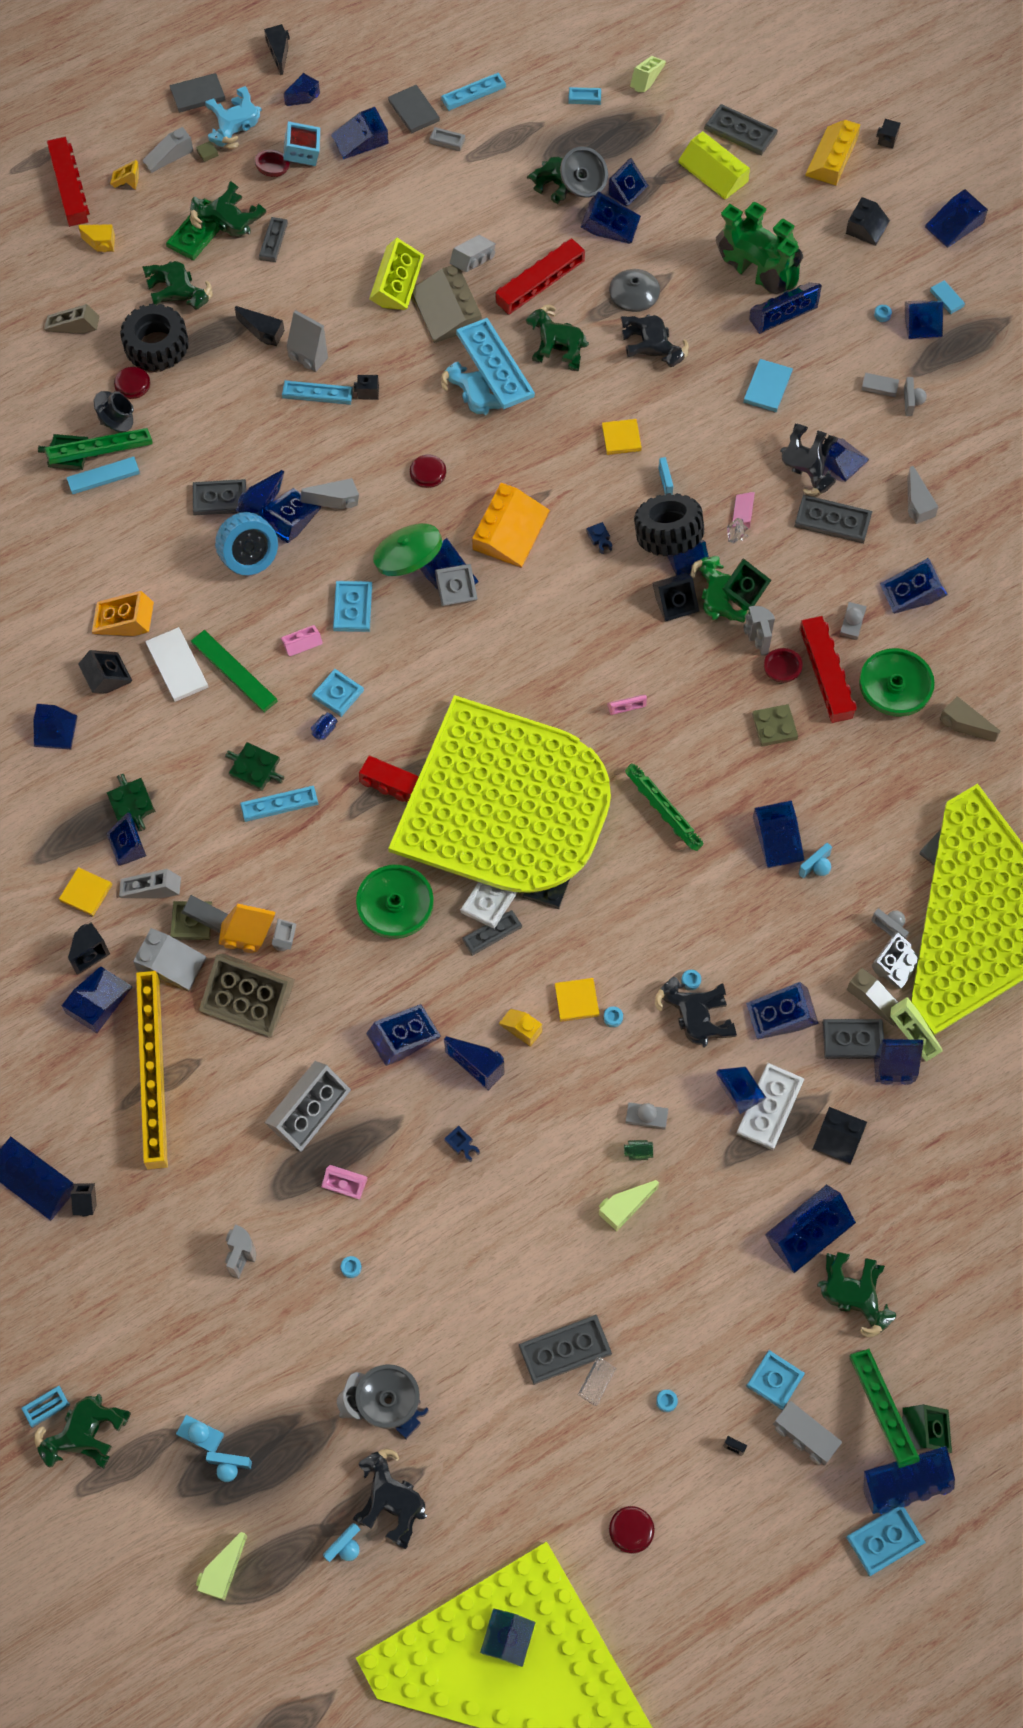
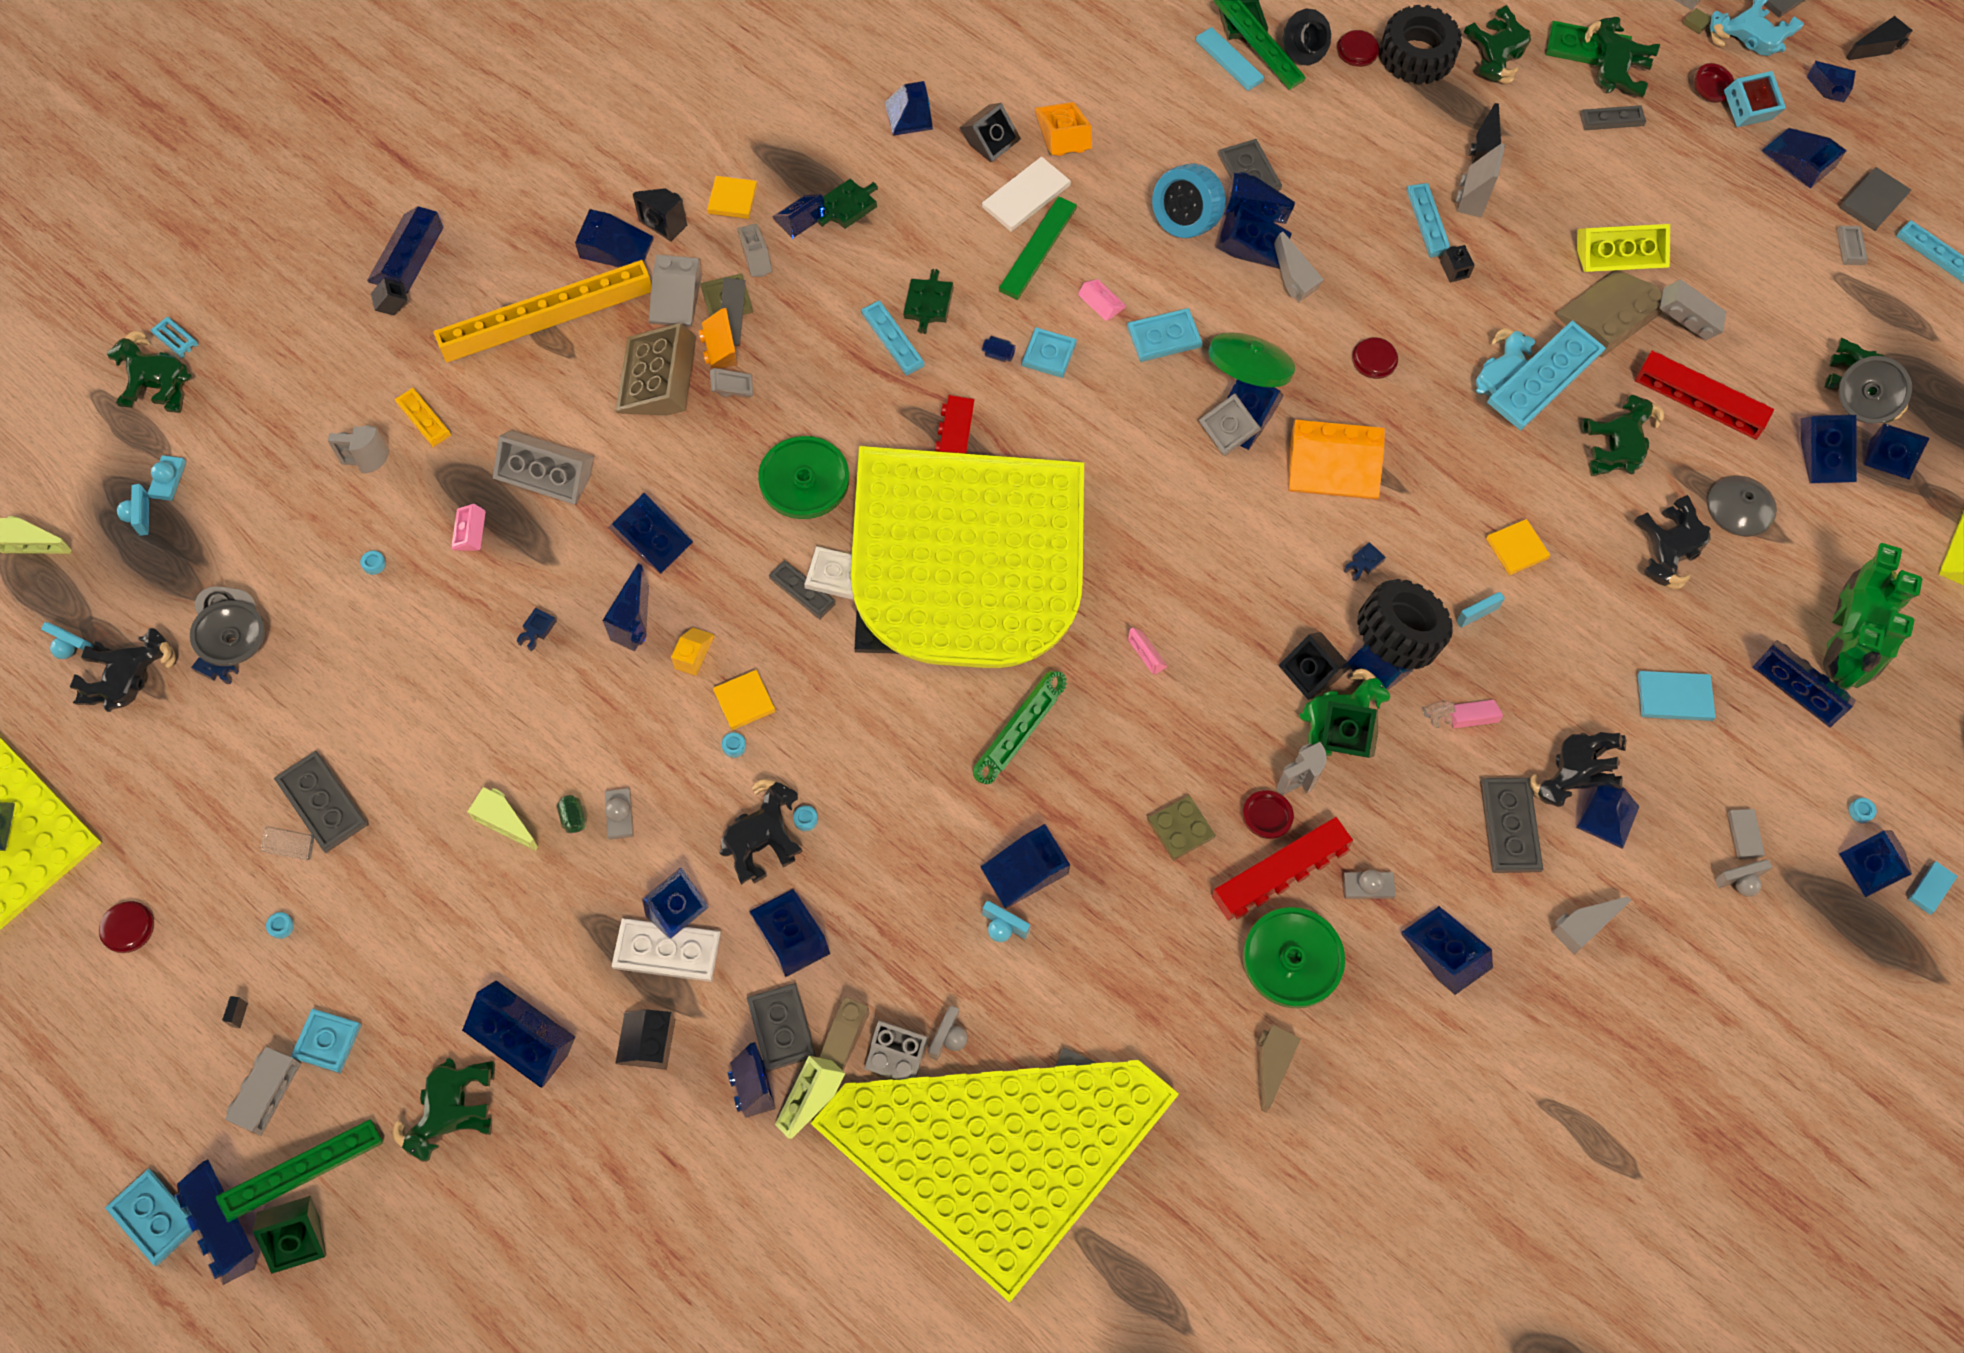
camera: 70 degrees right, 0 degrees up
none -> yellow tile [394,388,451,447]

